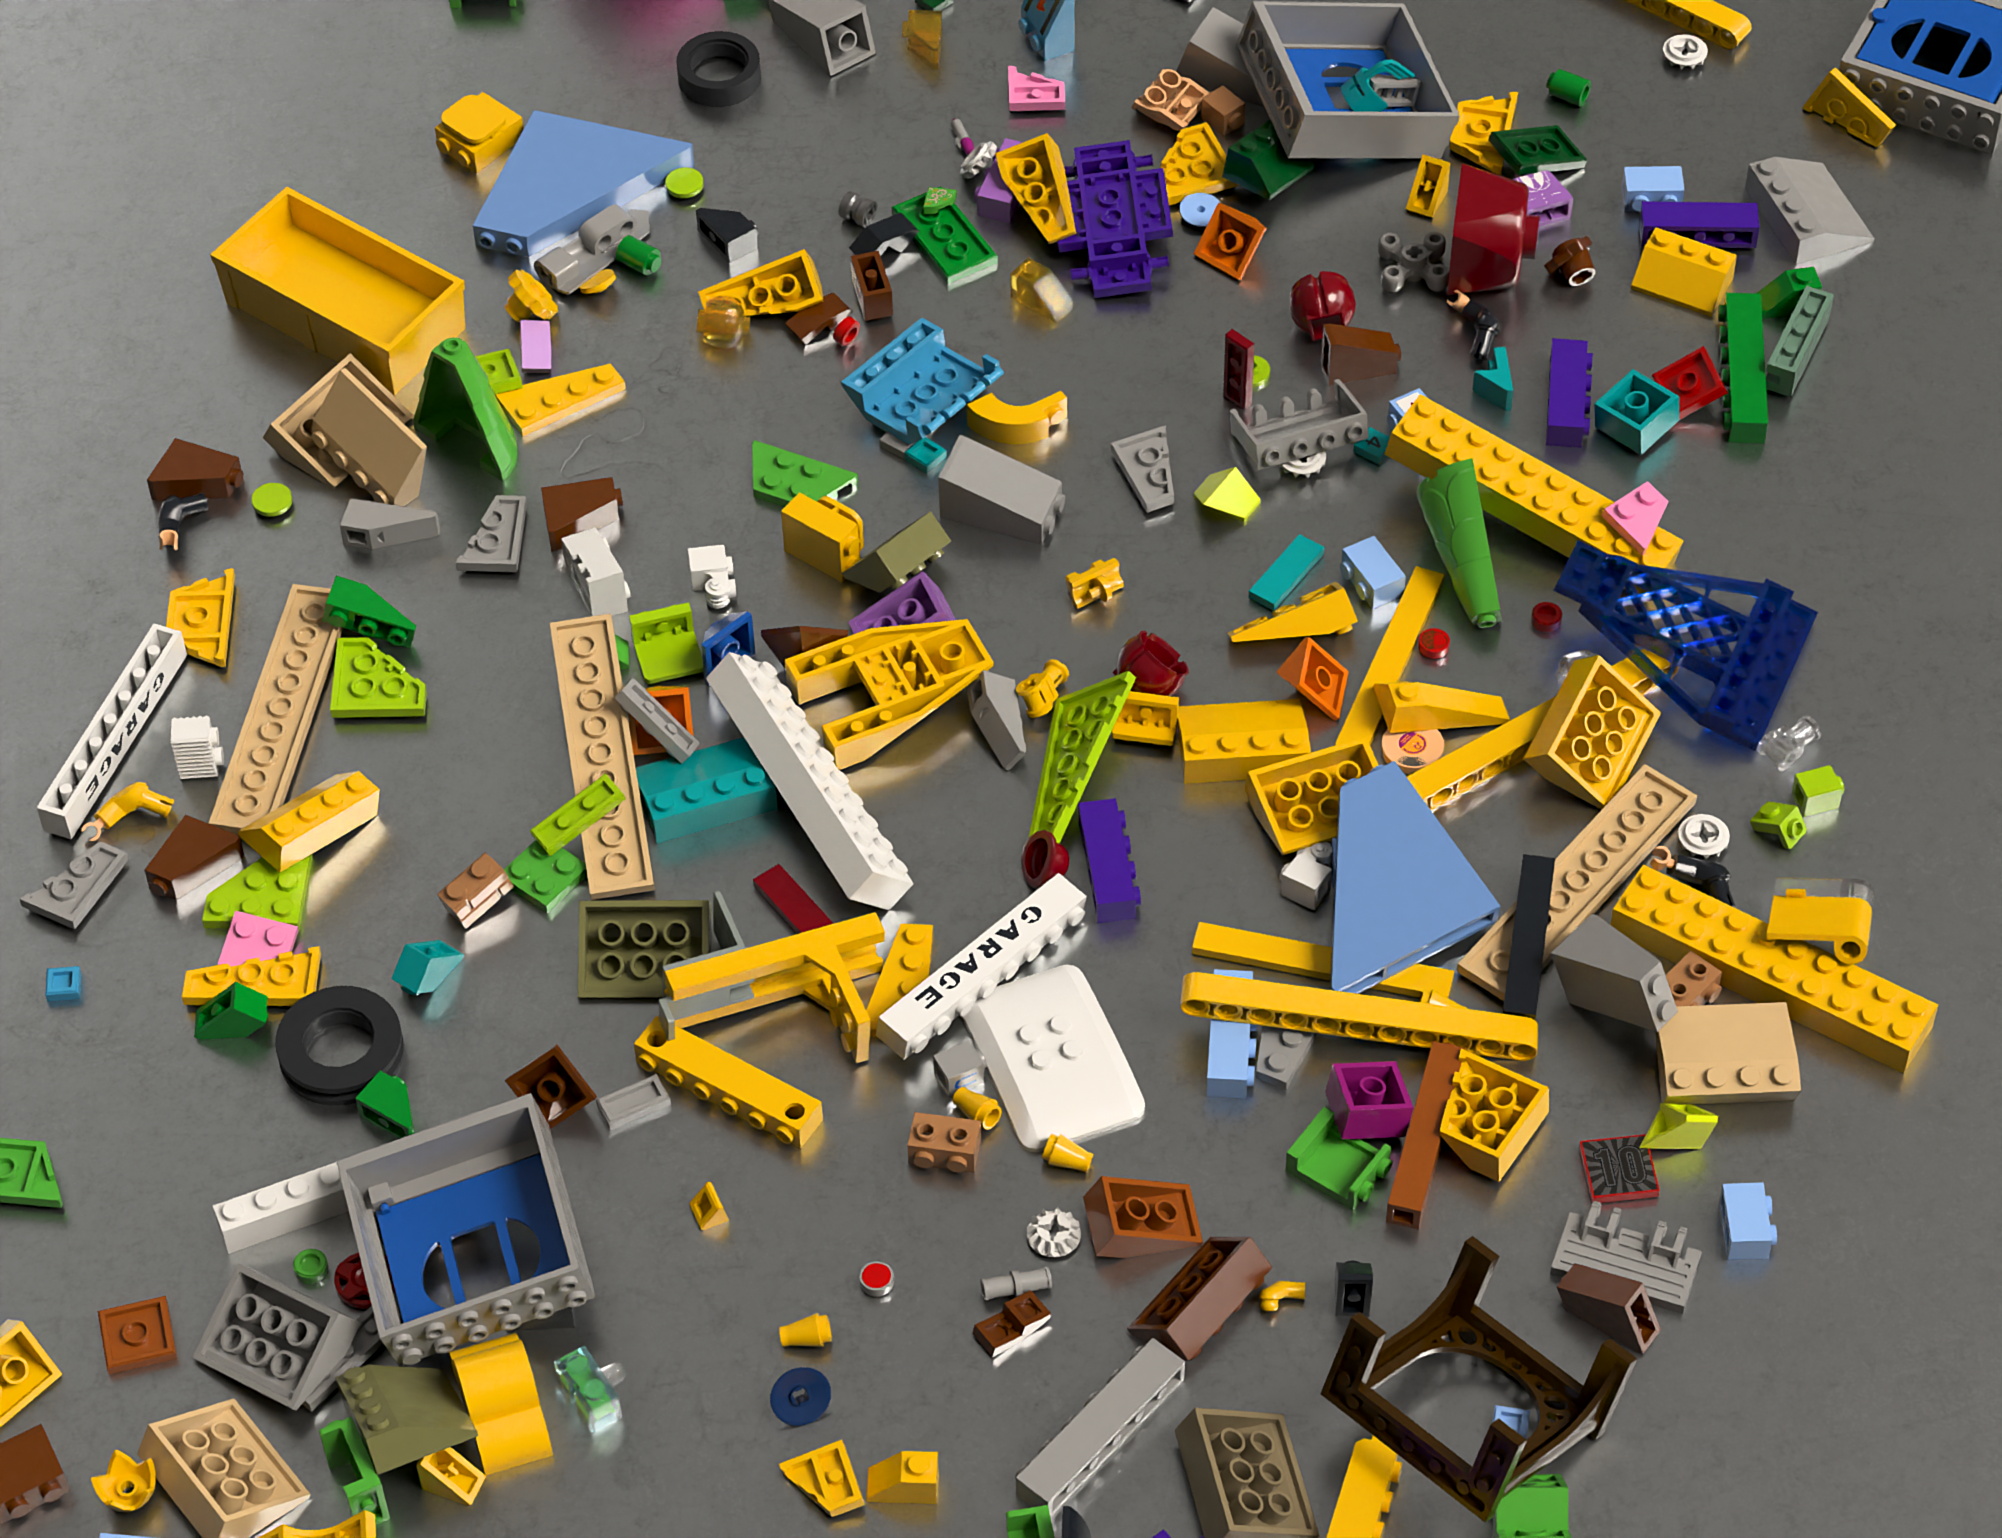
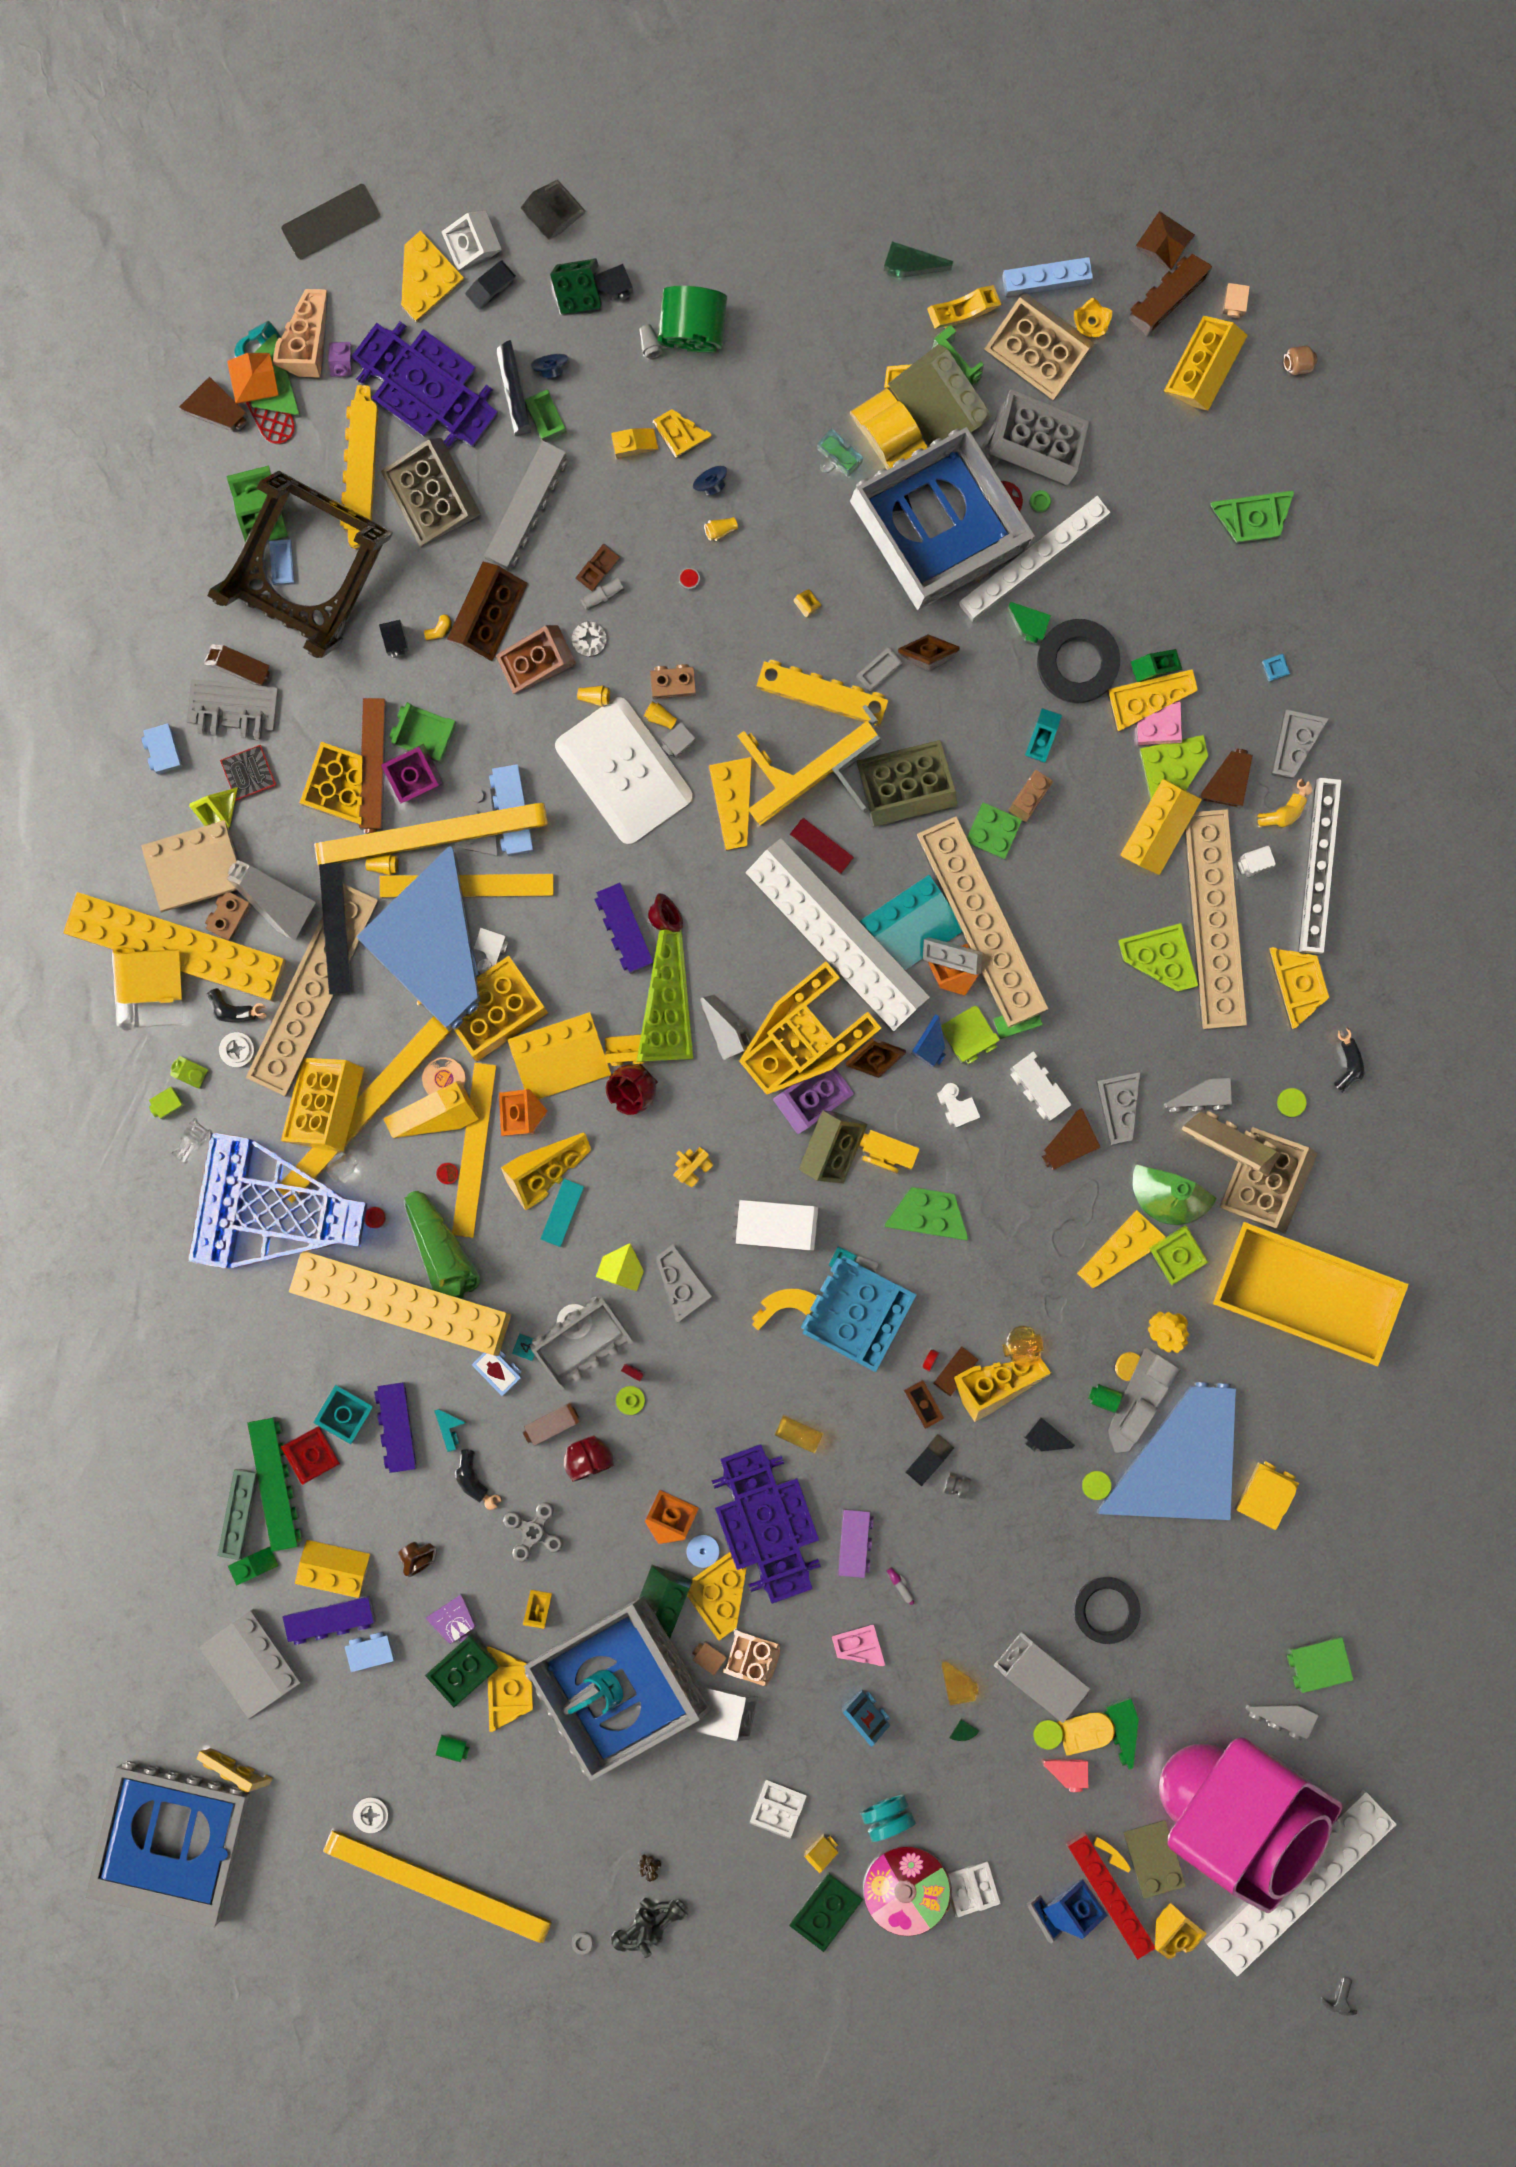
camera: 165 degrees right, 35 degrees up
dark orange tile [97,1296,177,1375] -> none
reddish brown slope [147,438,244,501] -> none
green slope [322,575,416,649] -> none
lavender slope [520,320,551,373] -> none
lime tile [530,773,626,856] -> none
white brick [876,873,1087,1060] -> none
green tile [891,186,998,284] -> none
bright green tile [923,187,957,214] -> none
white gear [960,141,997,178] -> none
yellow wedge [995,133,1076,244] -> none
yellow connector [1016,659,1069,718] -> none
light blue brick [1340,536,1406,609] -> none
dark red piece [1447,163,1540,295] -> none
bright pink wing [1602,481,1669,556] -> none

